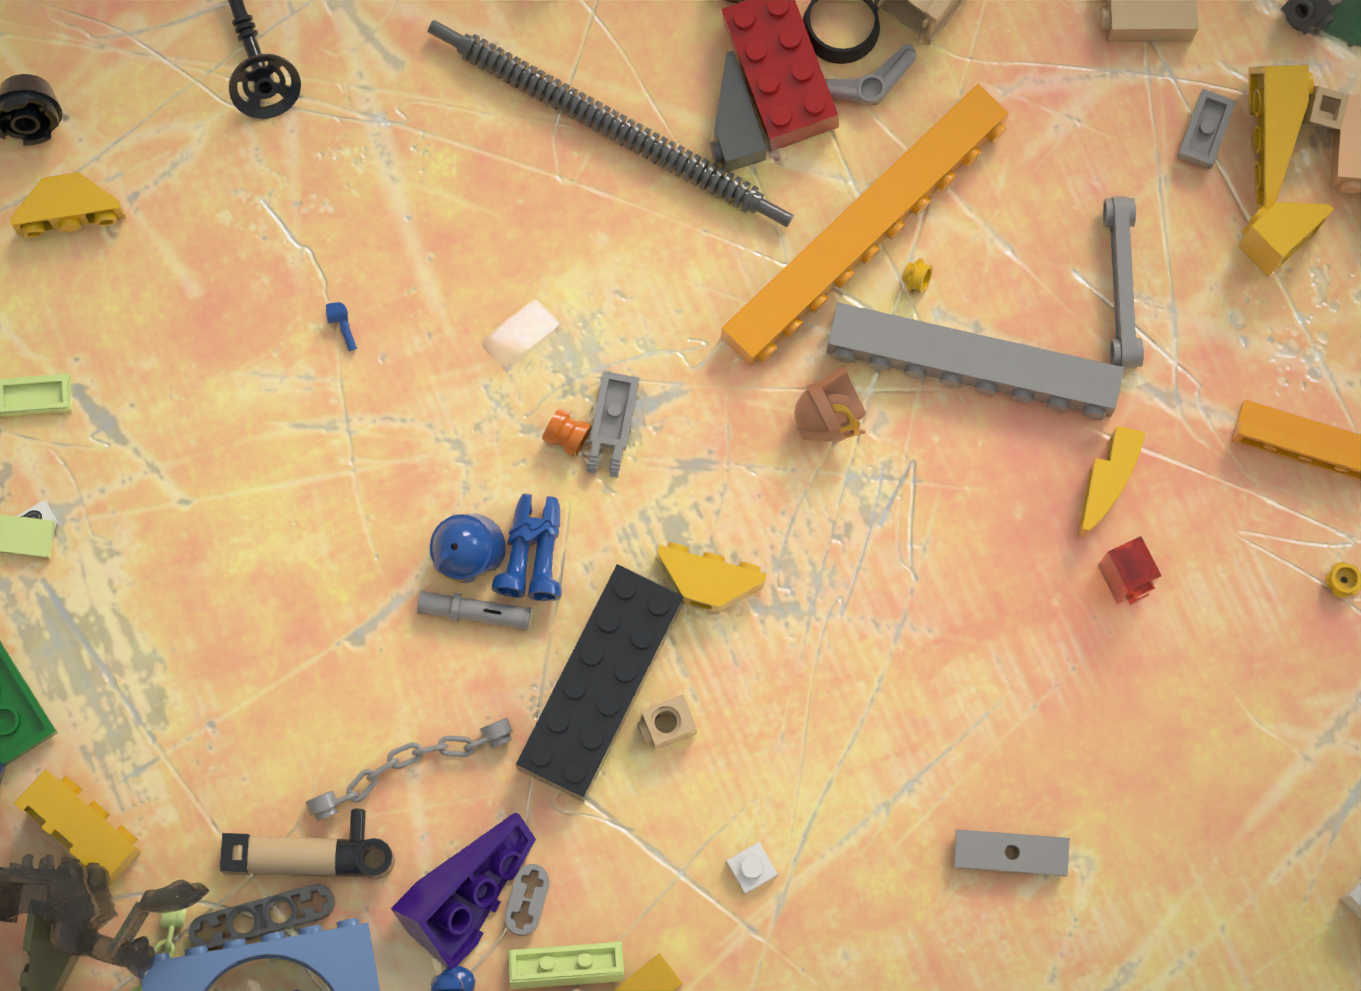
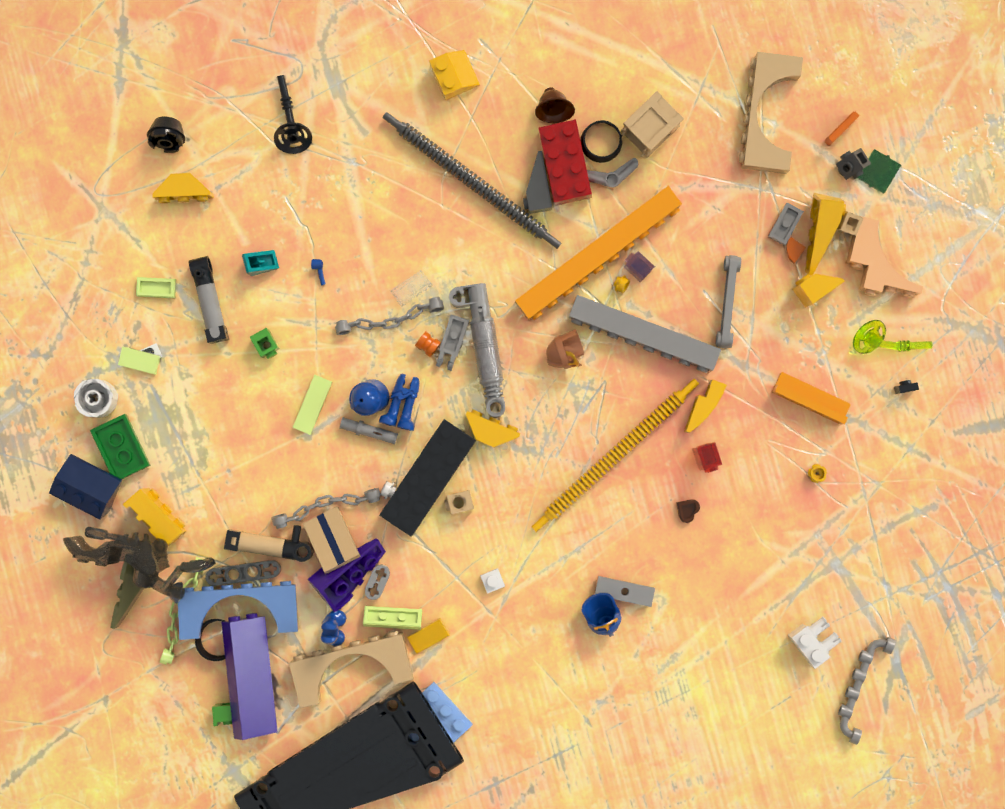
camera: 10 degrees right, 10 degrees up
none -> piece [189,256,230,344]
none -> teal slope [242,250,279,276]
none -> bright green brick [250,328,280,359]
none -> yellowish green tile [293,374,333,435]
none -> tan tile [303,506,361,574]
none -> light grey piece [335,297,444,335]
none -> white plate [380,481,396,499]
none -> piece [449,283,505,418]
none -> yellow hose [531,379,699,532]
none -> blue helmet [581,593,622,637]
none -> brick [624,251,655,283]
none -> reddish brown tile [676,499,700,523]
none -> orange tile [786,236,806,264]

